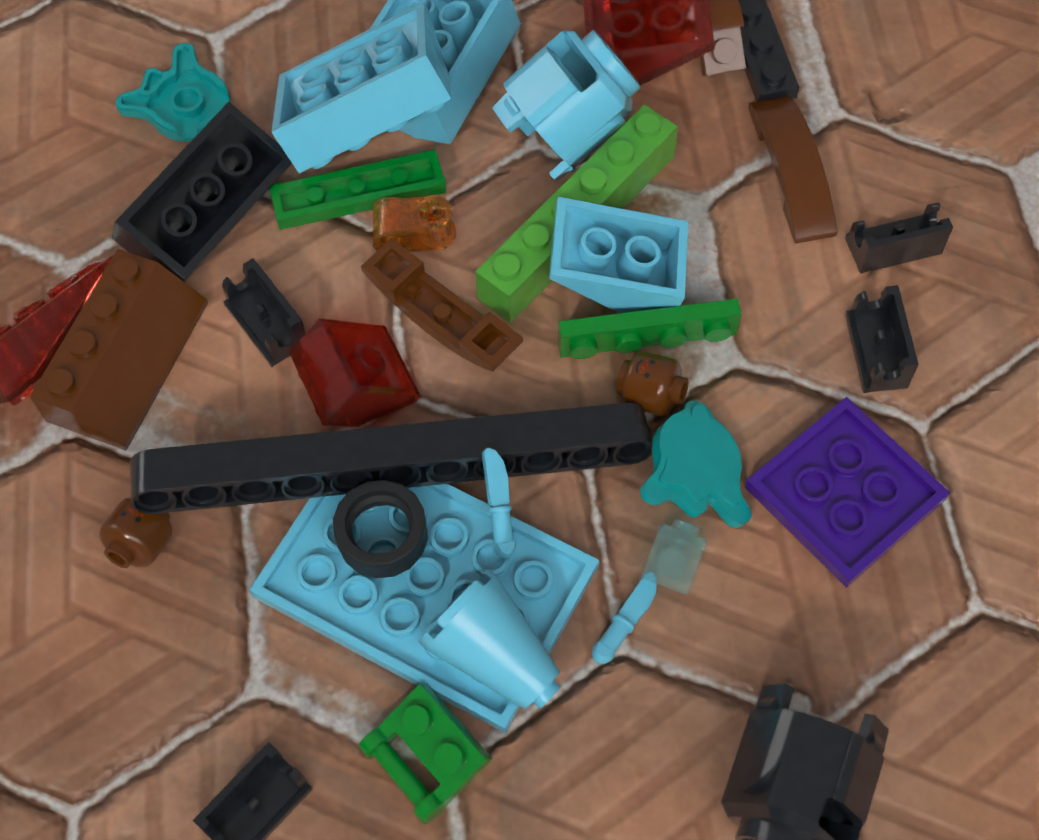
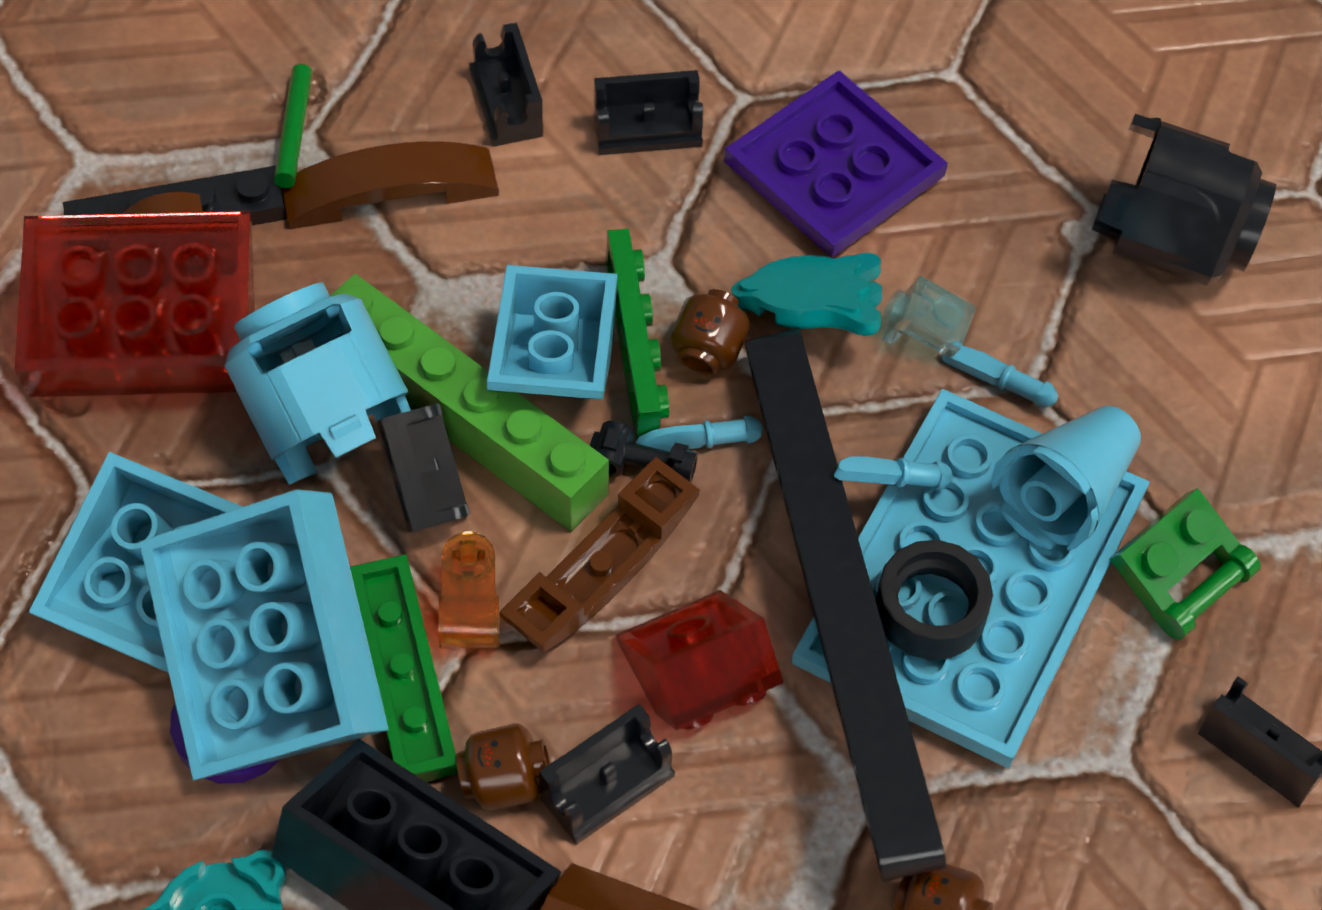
camera: 95 degrees left, 5 degrees down
none -> green bar [274,64,312,188]
none -> black hinge [377,404,470,532]
none -> reddish brown head [456,723,551,811]
none -> black bar [590,421,698,483]
none -> medium azure piece [635,416,764,452]

